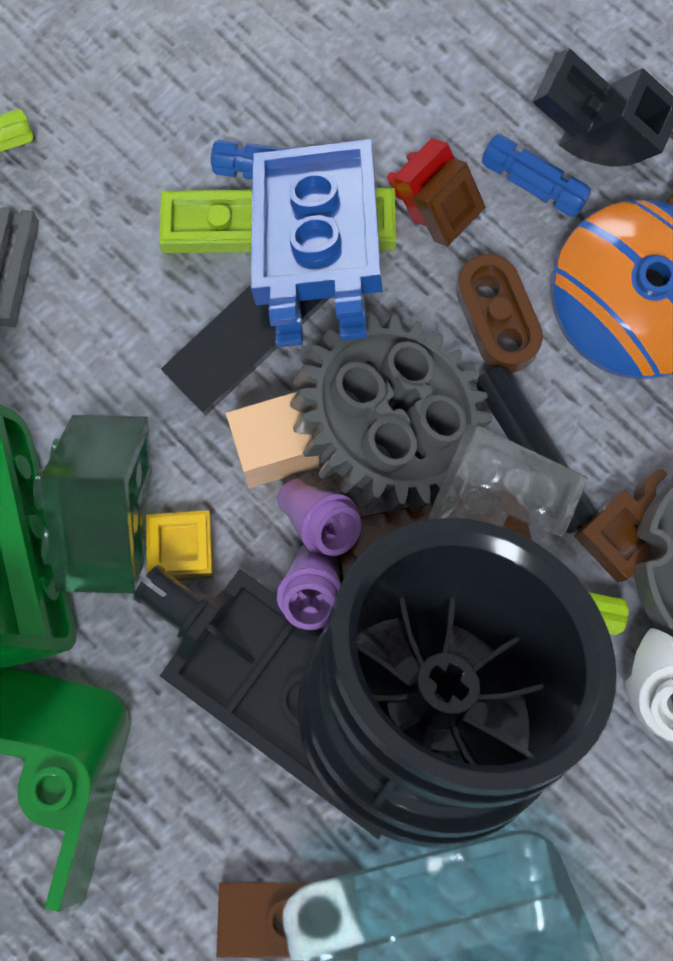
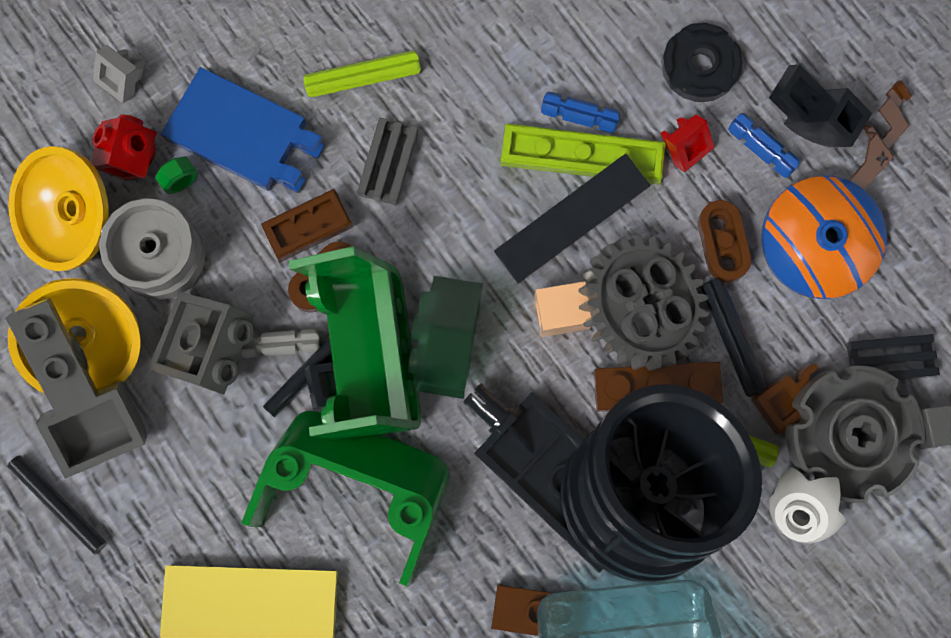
camera: 10 degrees right, 5 degrees up
yellow tile [146,510,214,581] -> none
tile [251,139,383,347] -> none
medium lavender cone [277,479,362,556] -> none
medium lavender cone [277,545,341,630] -> none
reddish brown tile [413,158,486,247] -> none
clear plate [427,425,589,538] -> none
none -> black tile [661,23,743,102]

